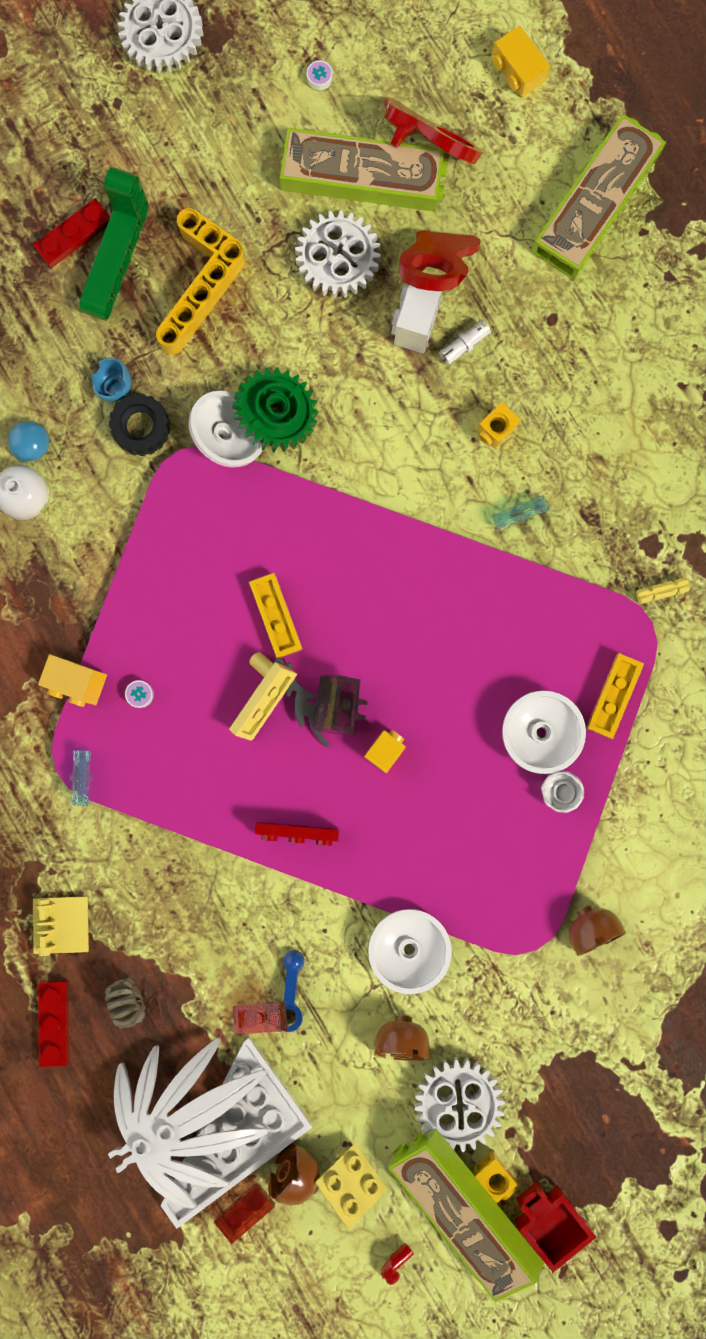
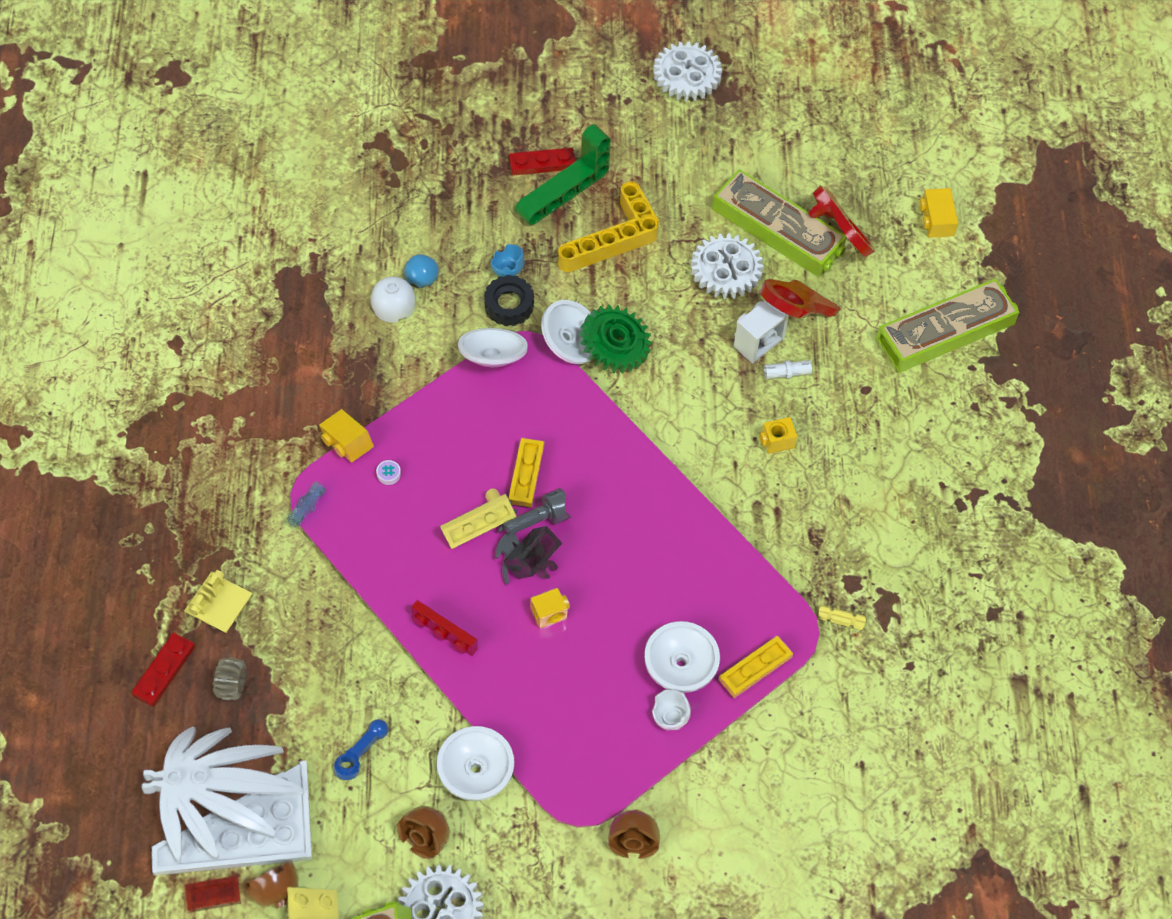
camera: 25 degrees right, 25 degrees down
clear red plate [233,1002,287,1035] -> none
tile [307,60,333,90] -> none
clear light blue pin [493,495,549,530] -> none
none -> white dish [458,328,528,368]
none -> dark grey piece [503,488,572,535]

